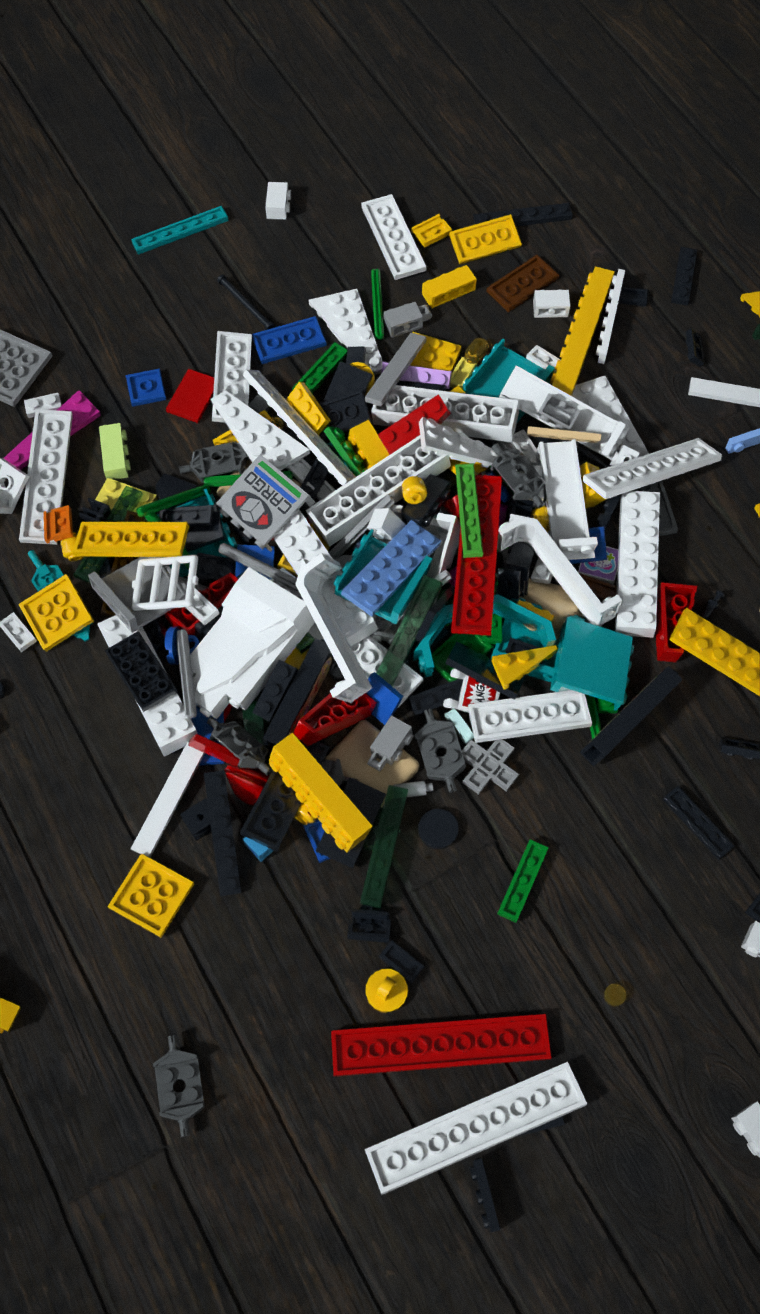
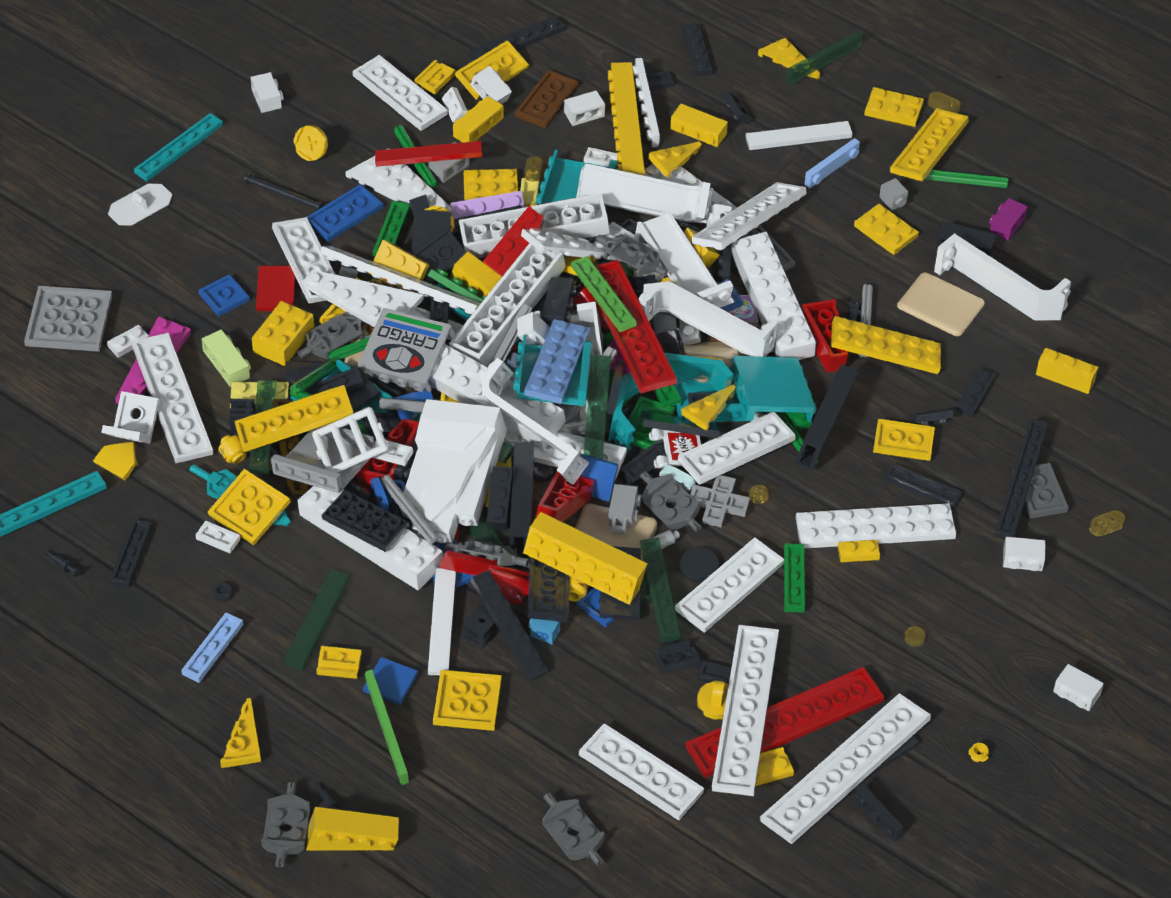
camera: 25 degrees left, 15 degrees down
orange plate [43,505,73,544] -> none
light grey tile [365,333,426,406] -> none
yellow head [401,476,427,504] -> none
tan tile [527,426,601,443] -> none
light grey window [538,393,581,430] -> none
none -> white shield [108,184,172,225]
none -> yellow brick [252,301,314,366]
none -> clear green tile [284,569,349,670]
none -> yellow tile [294,125,328,161]
none -> yellow plate [317,646,362,679]
none -> blue tile [363,657,418,705]
none -> bright green tile [365,670,409,785]
none -> red tile [375,141,482,167]
none -> white plate [442,87,468,122]
none -> white brick [470,66,512,104]
none -> white plate [579,724,704,820]
none -> yellow wing [648,142,702,178]
none -> yellow brick [671,104,728,147]
none -> white plate [675,538,784,633]
none -> white plate [712,625,779,796]
none -> clear yellow tile [749,485,768,504]
none -> yellow plate [755,747,794,786]
none -> white plate [795,503,956,548]
none -> yellow plate [838,540,880,562]
none -> light grey axle [859,284,873,357]
none -> yellow plate [873,419,935,461]
none -> yellow plate [969,743,989,762]

